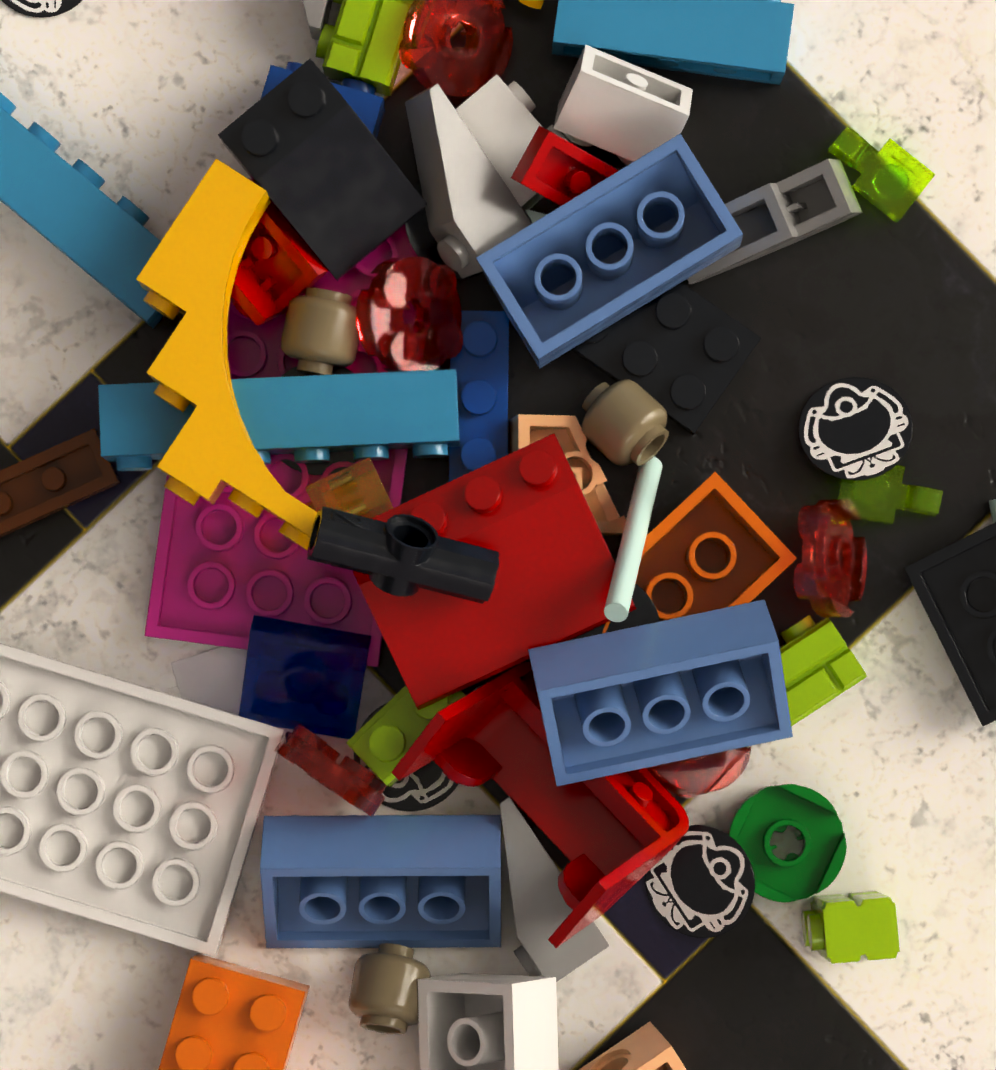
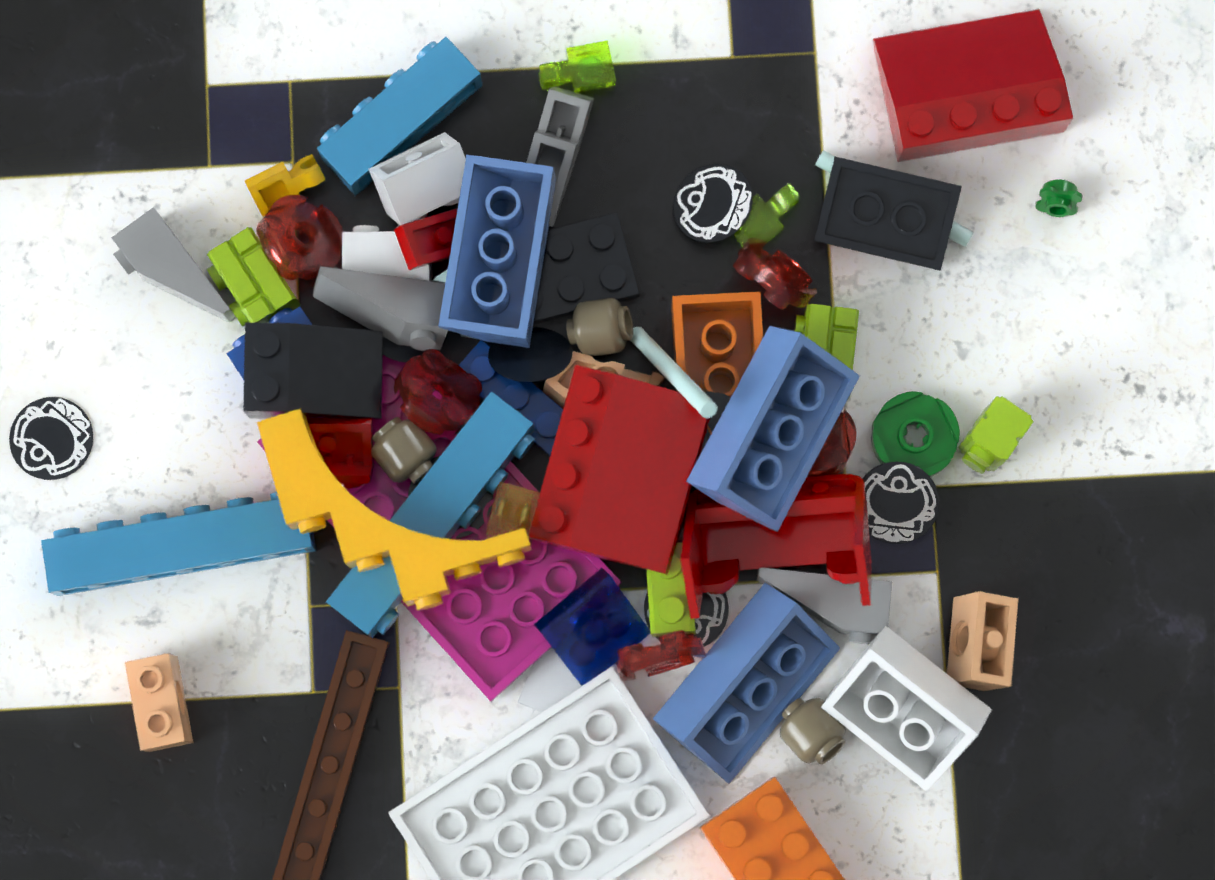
camera: 50 degrees left, 5 degrees down
black piece [307,506,499,604] -> none
none -> black sticker [488,327,572,382]

